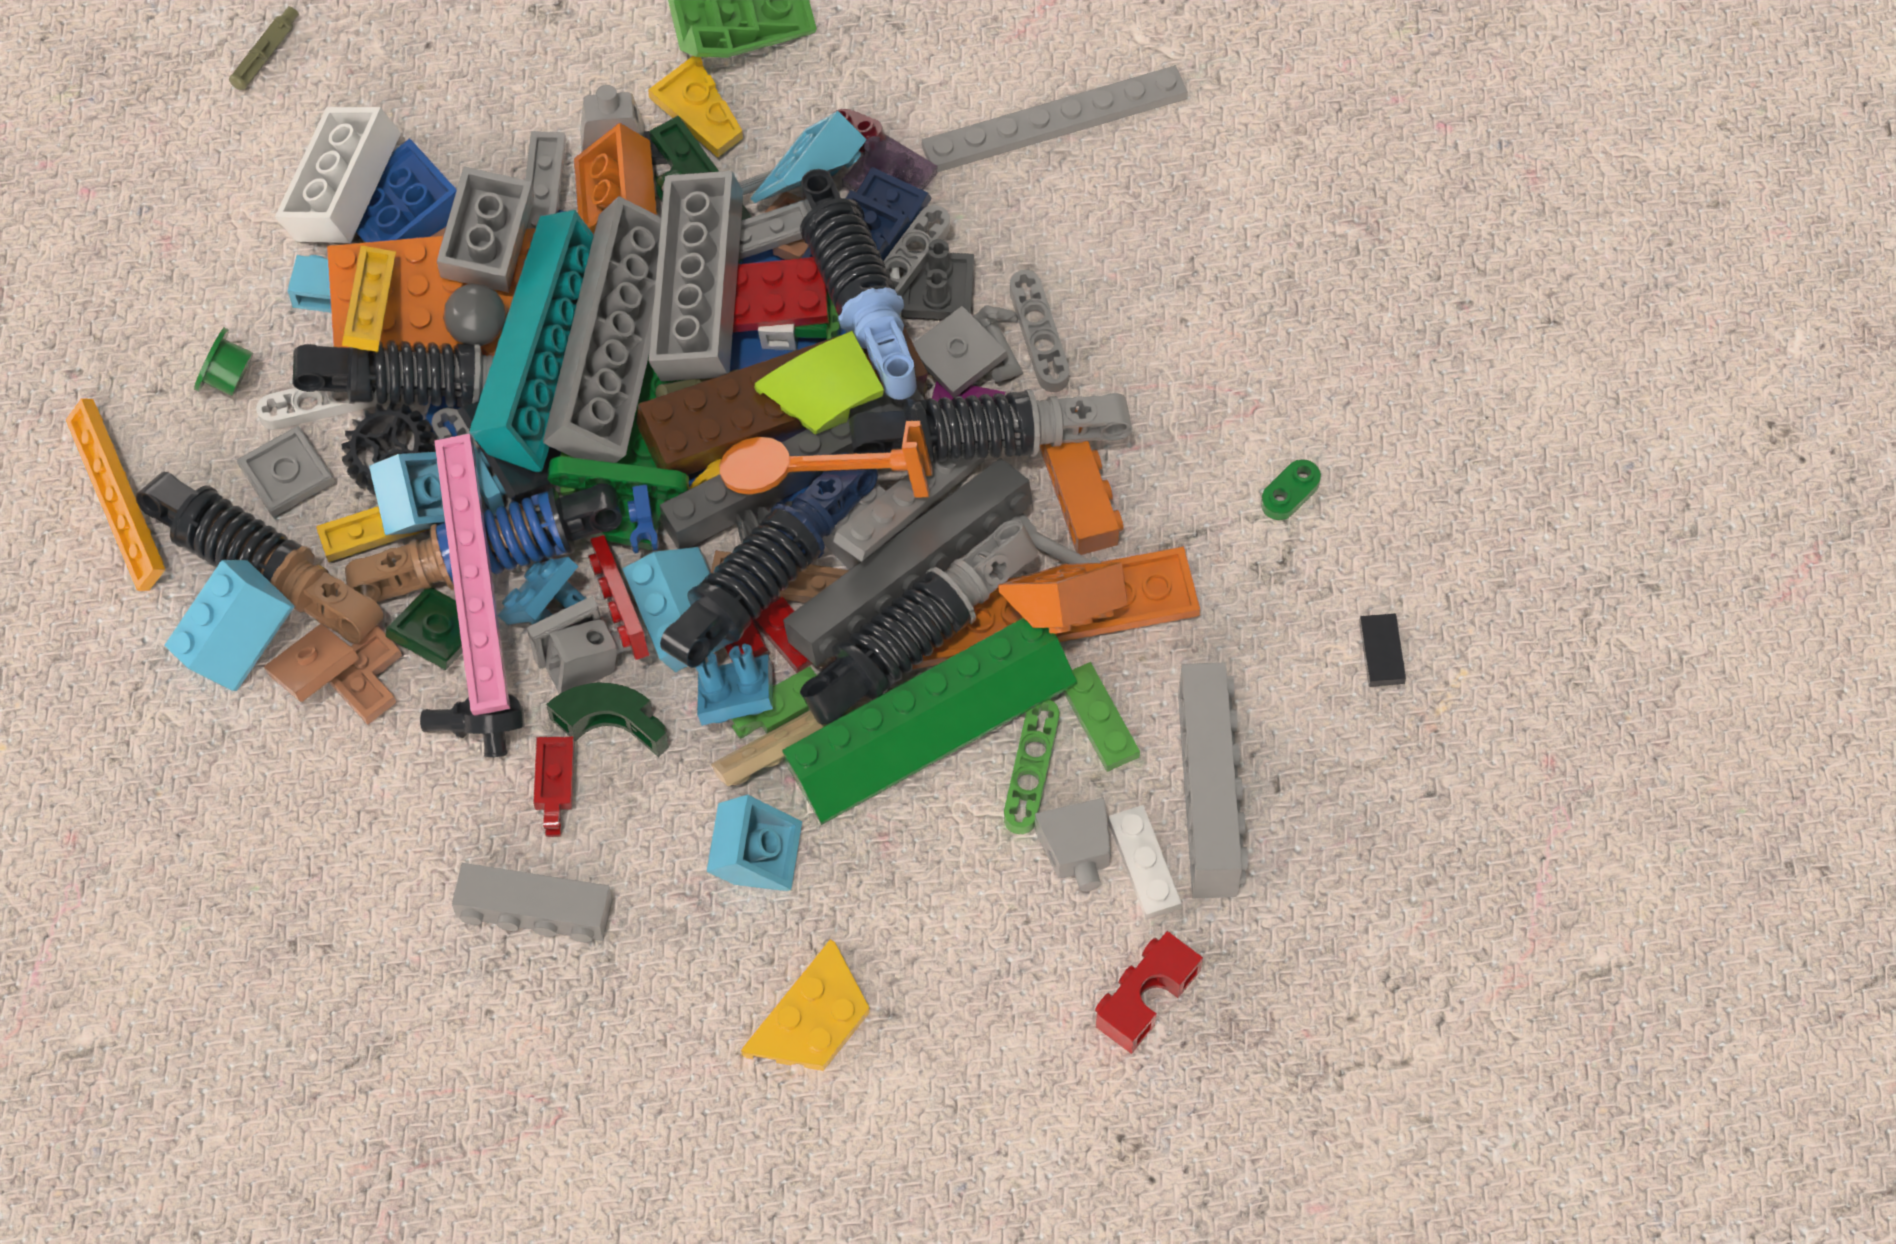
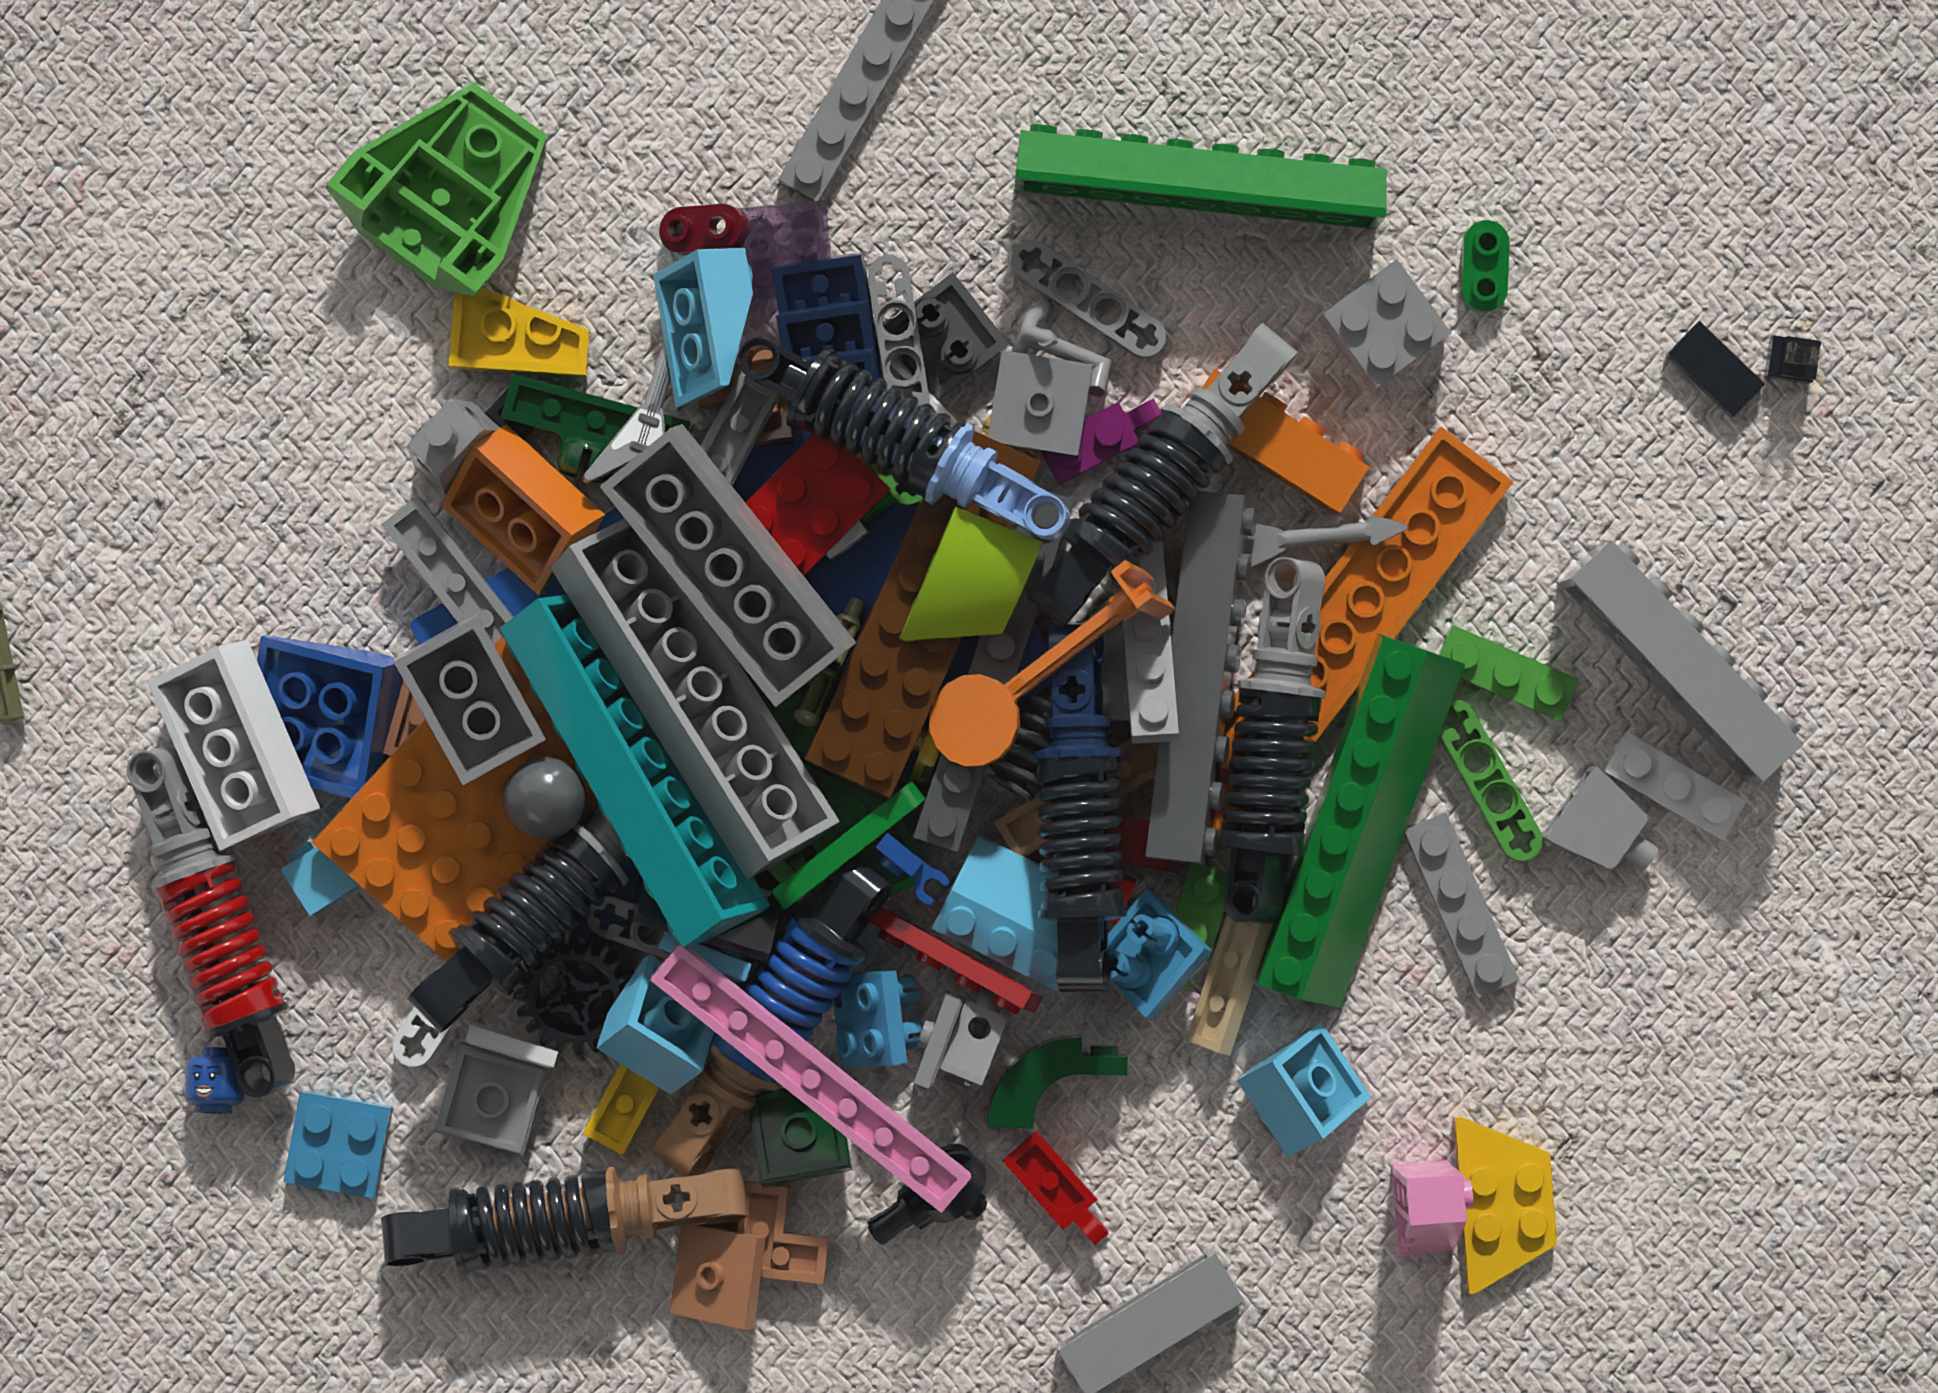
camera: 45 degrees left, 25 degrees up
light orange plate [66,398,166,591] -> none
medium azure slope [164,560,295,691] -> none
green piece [194,327,254,396] -> none
yellow plate [342,245,396,352] -> none
orange slope [998,562,1127,633] -> none
red arch [1095,931,1203,1054] -> none
none -> piece [127,747,295,1098]
none -> blue head [184,1047,245,1114]
none -> dark azure plate [283,1090,393,1199]
none -> white tile [465,1022,561,1069]
none -> green slope [1014,124,1387,230]
none -> light grey brick [1318,259,1451,393]
none -> bright pink wedge [1392,1161,1473,1256]
none -> light grey plate [1404,812,1519,999]
none -> black piece [1764,335,1821,384]

